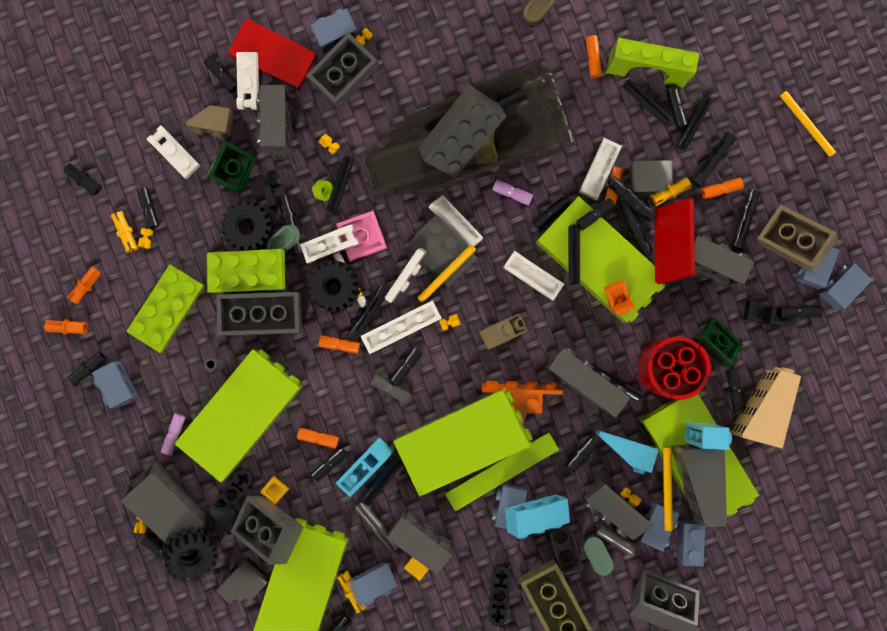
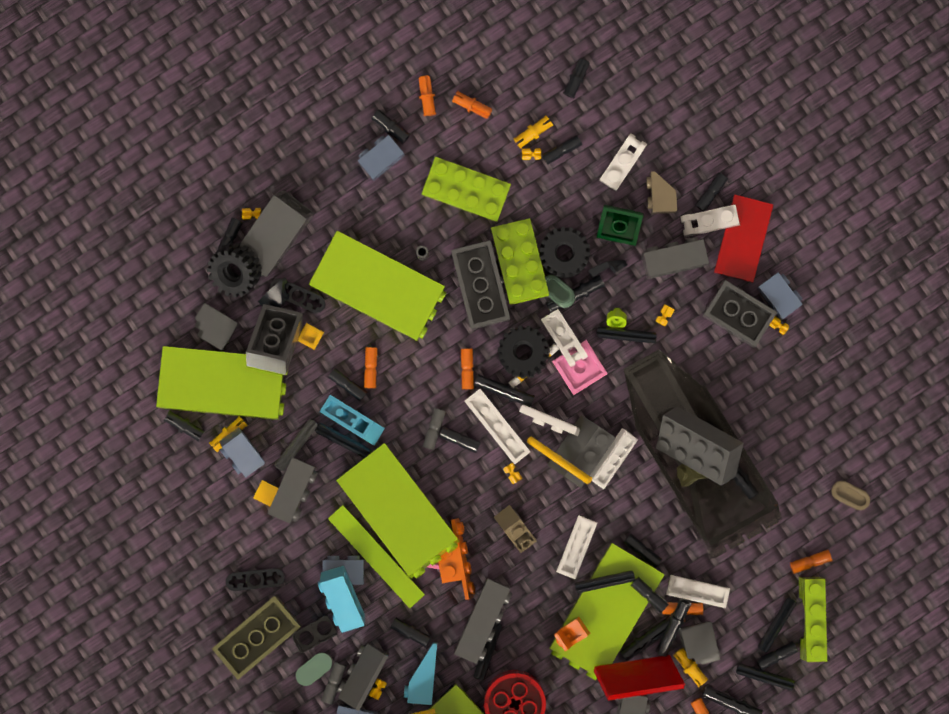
camera: 75 degrees right, 0 degrees up
lavender piece [161,413,186,455] -> none
lavender piece [492,179,533,206] -> none

